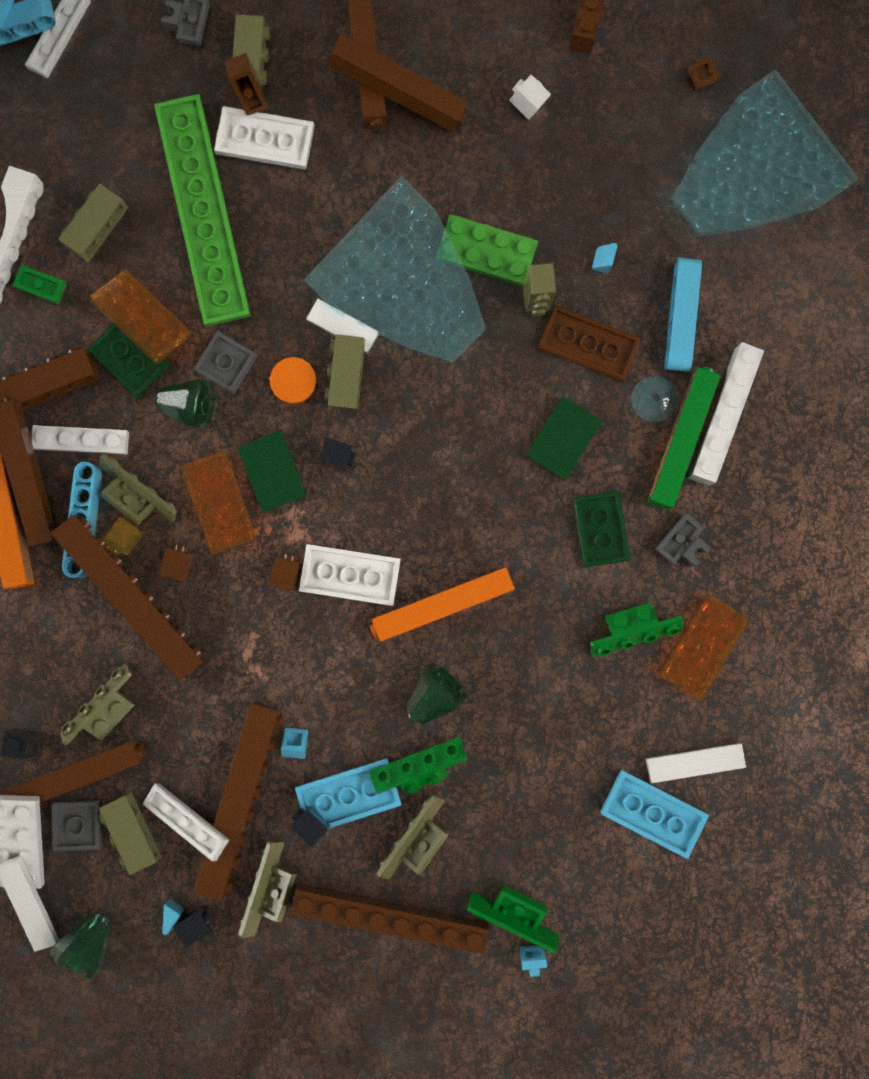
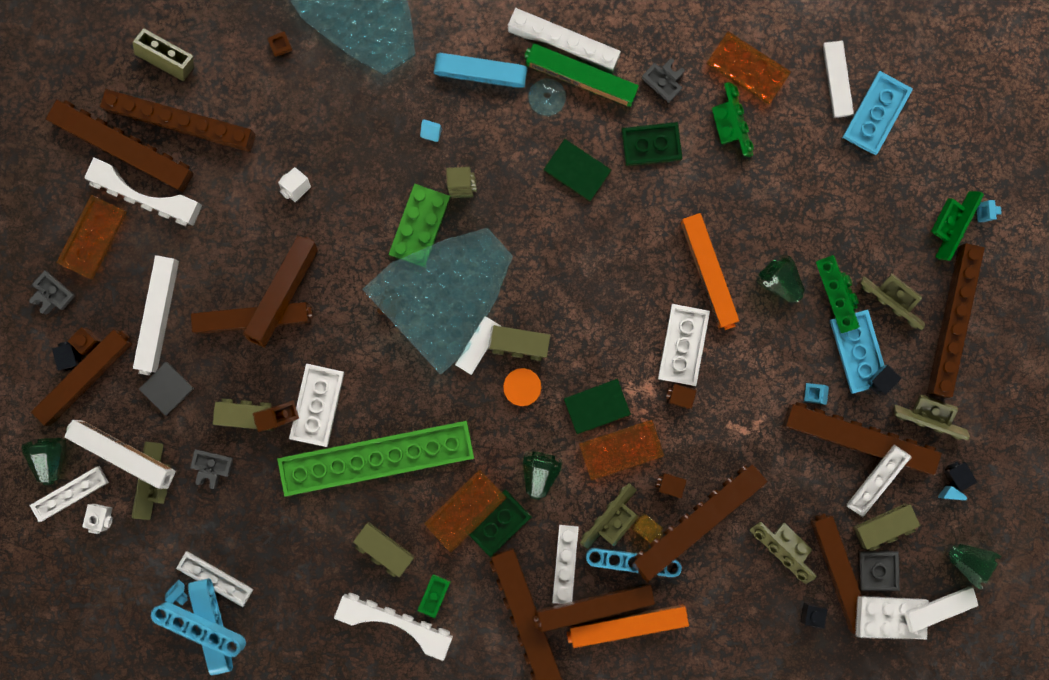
camera: 85 degrees left, 0 degrees up
dark grey tile [193,330,258,395] -> none
black brick [318,438,357,472] -> none
reddish brown tile [537,305,641,383] -> none

